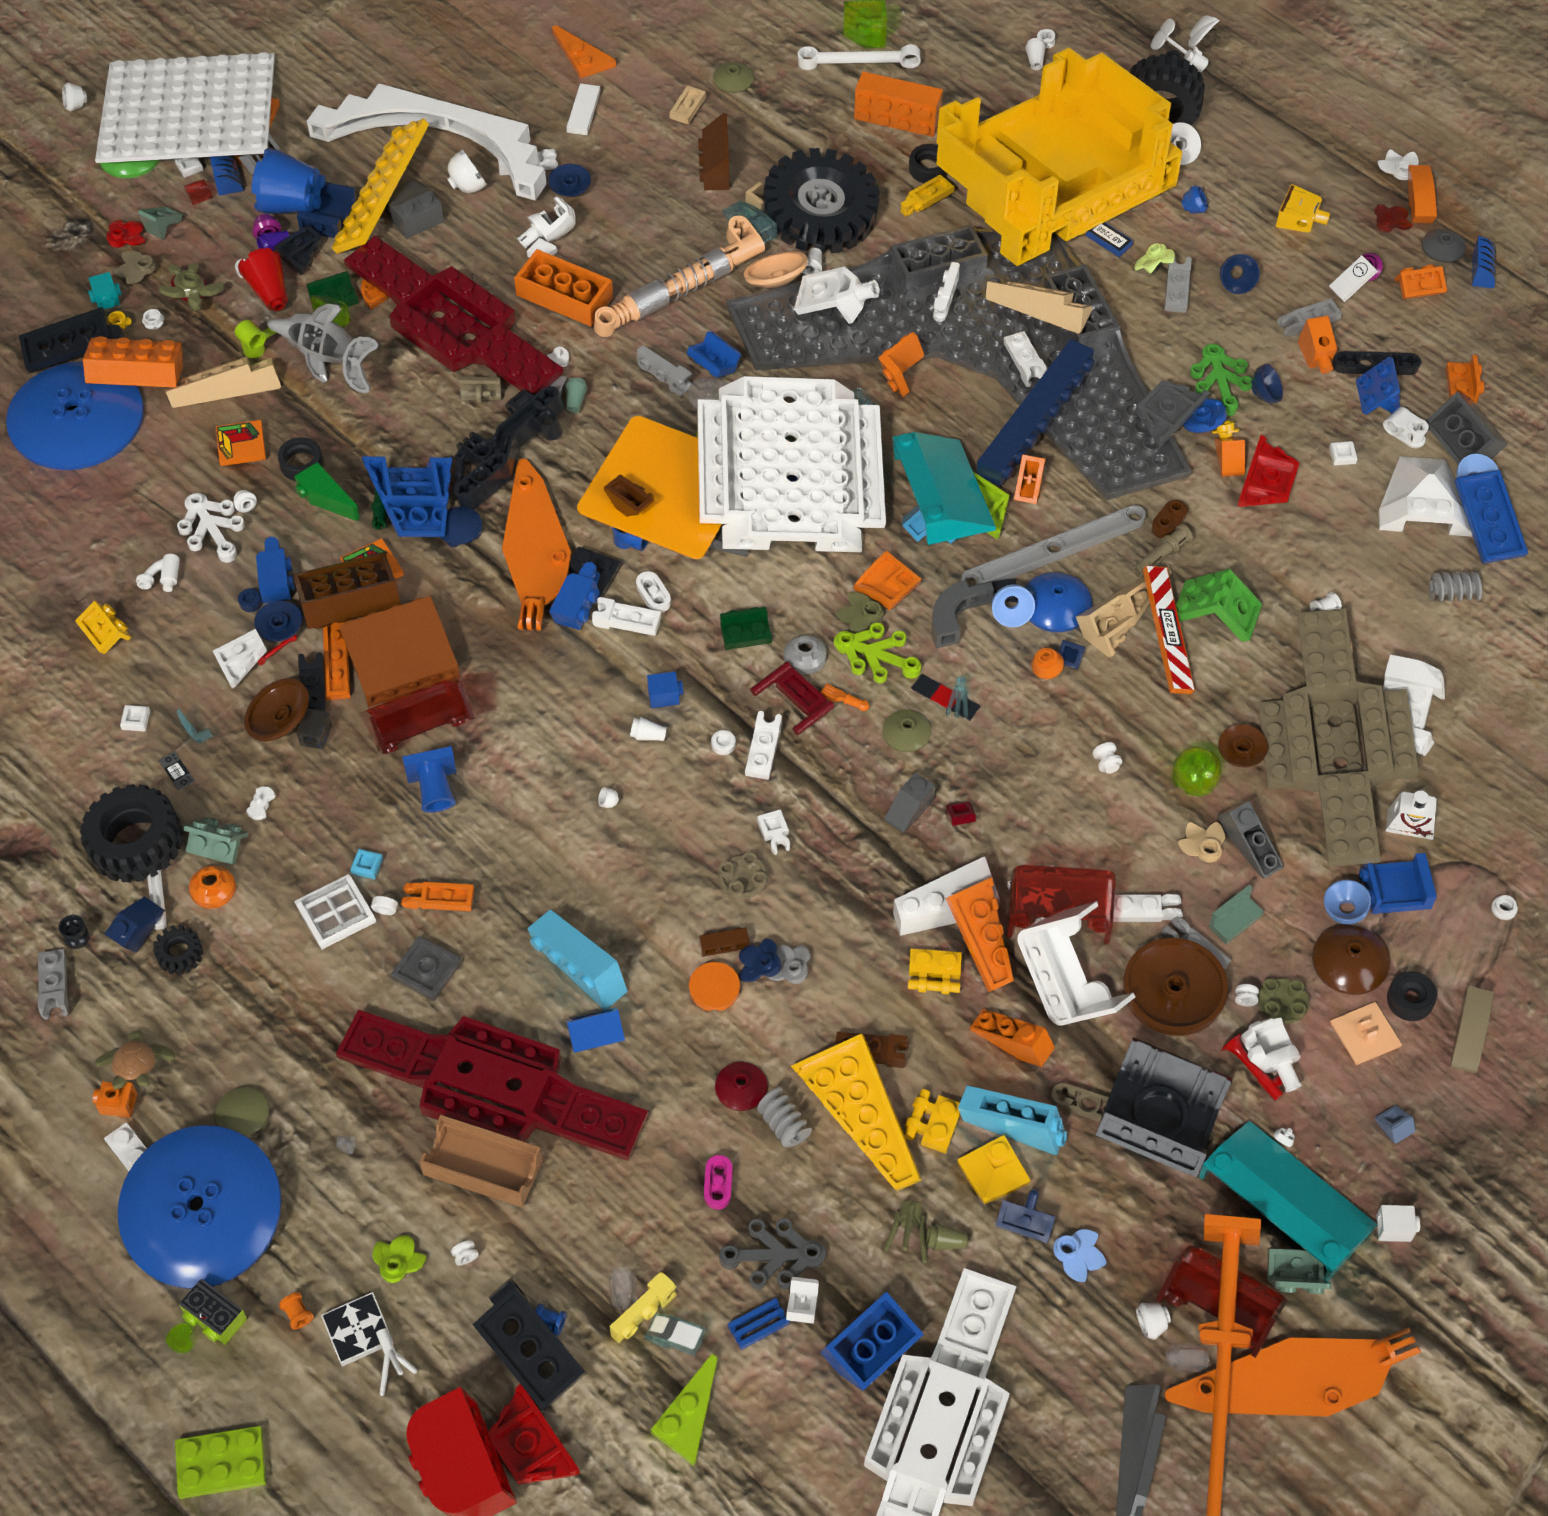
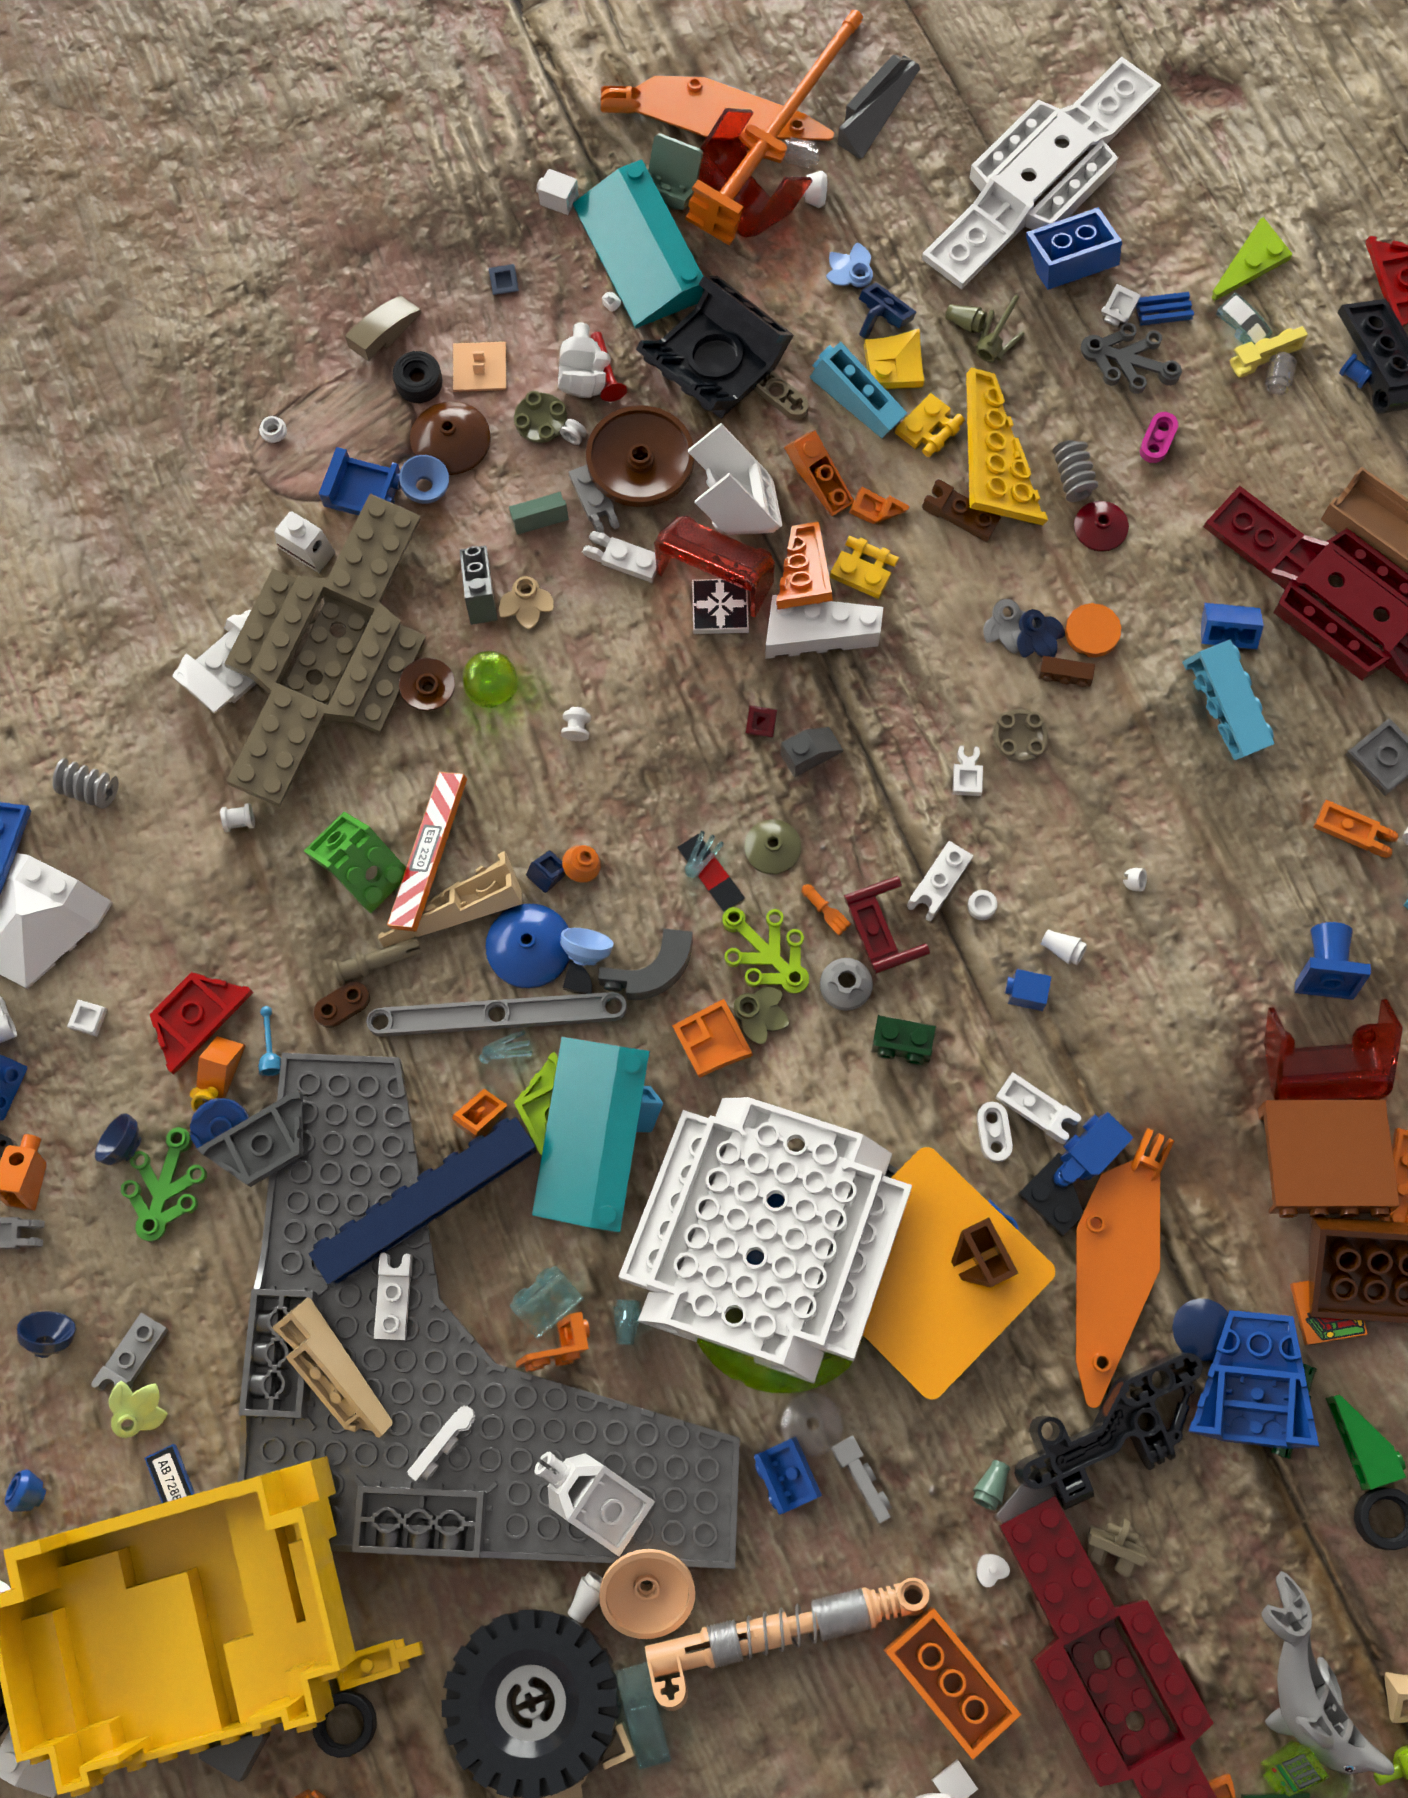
camera: 155 degrees left, 15 degrees up
none -> dark azure hinge [258,1006,281,1076]
none -> clear light blue piece [479,1030,533,1064]
none -> clear light blue bracket [509,1265,584,1340]
none -> orange slope [849,486,910,524]

